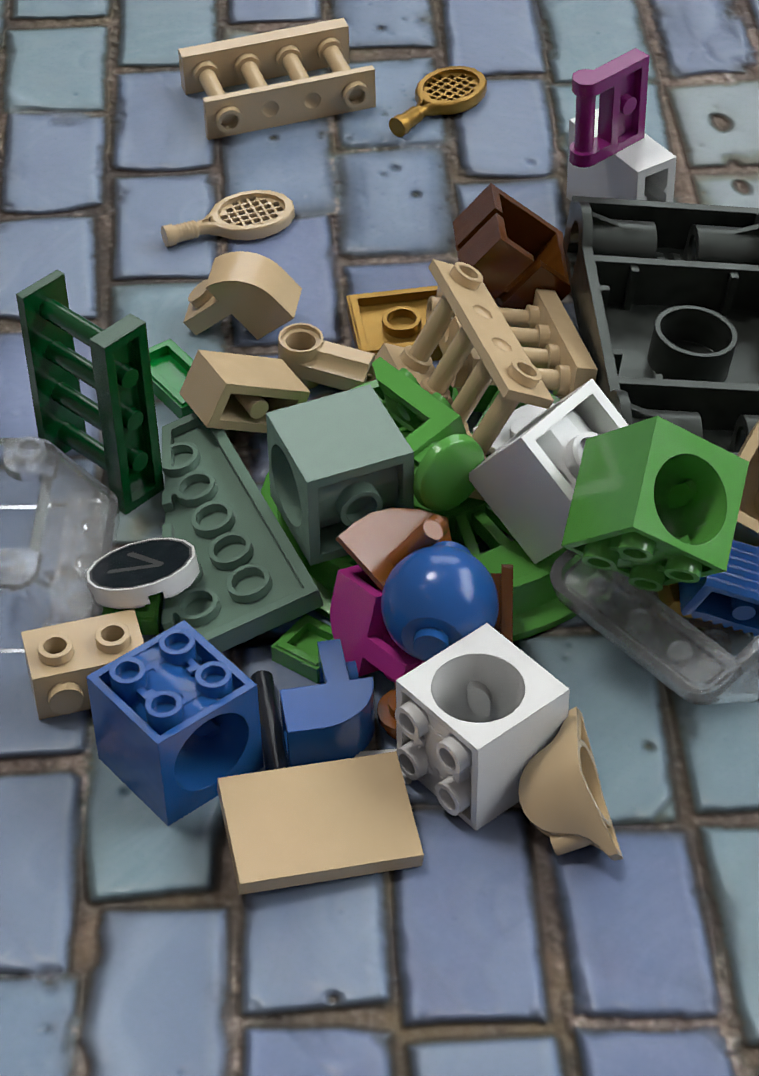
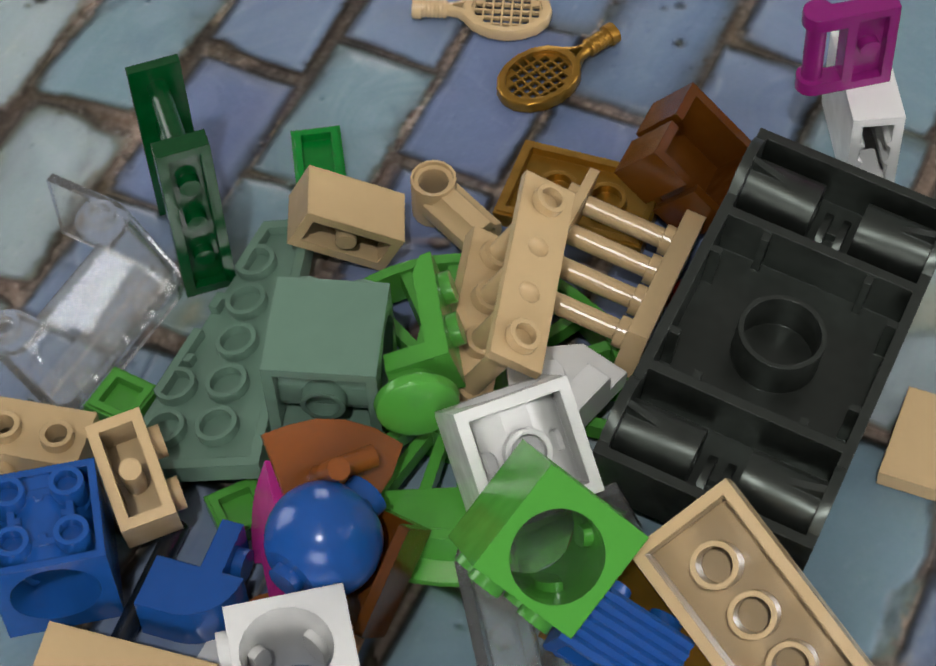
camera: 30 degrees right, 10 degrees up
tile [87,537,200,609] -> none
tan brick [183,251,302,340] -> none
none -> tan brick [84,407,188,549]
none -> pearl gold piece [496,22,621,113]

